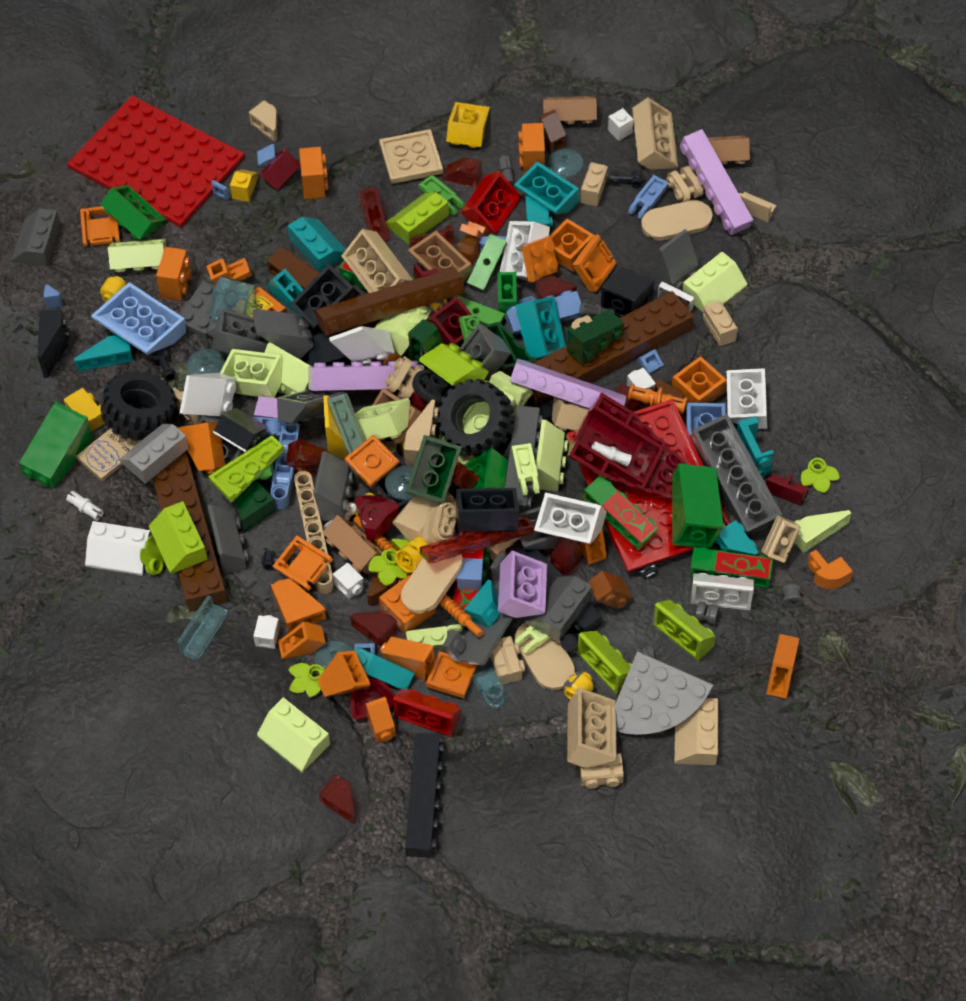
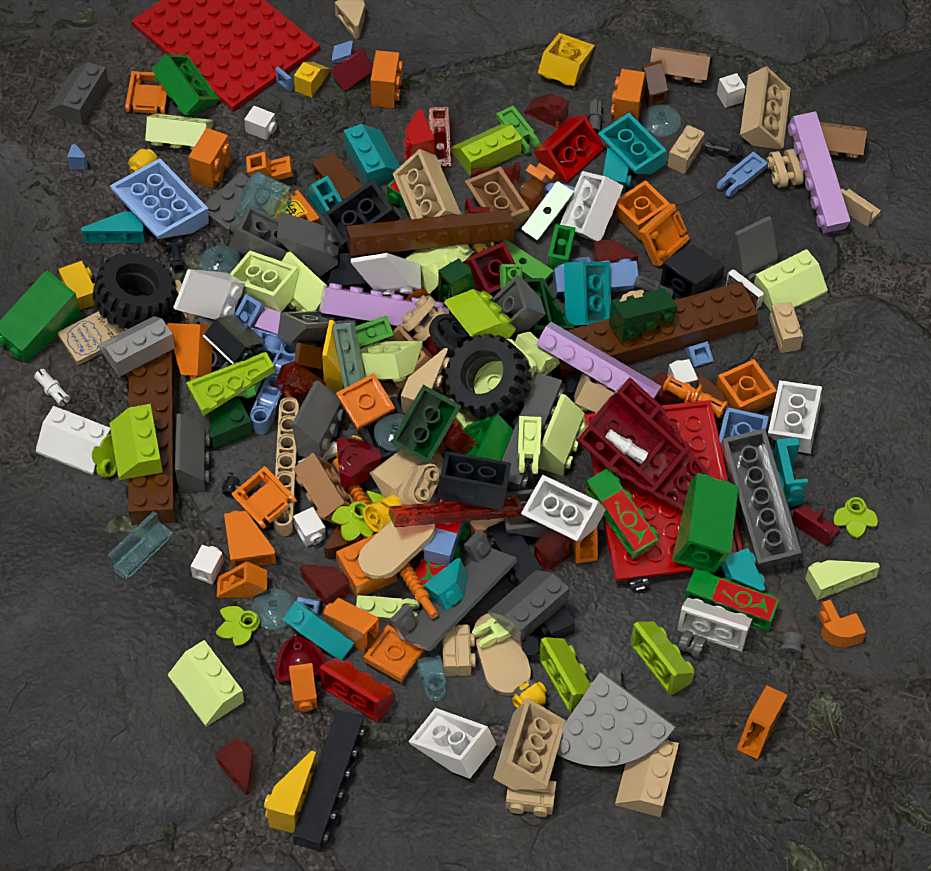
camera: 10 degrees right, 0 degrees up
black slope [37,309,71,378] -> none
orange slope [317,650,371,697] -> none
tan plate [379,129,443,184] -> none
lavender slope [498,551,547,618] -> none
orange piece [521,235,558,282] -> none
dark orange brick [588,570,633,609] -> none
tan tile [641,200,712,241] -> none
tan brick [761,515,801,563] -> none
none -> medium blue slope [235,294,264,328]
none -> white brick [244,106,277,140]
none -> yellow slope [264,751,317,833]
none -> reddish brown slope [294,343,324,371]
none -> bright green plate [355,316,394,348]
none -> red slope [402,109,435,162]
none -> white slope [409,708,497,778]

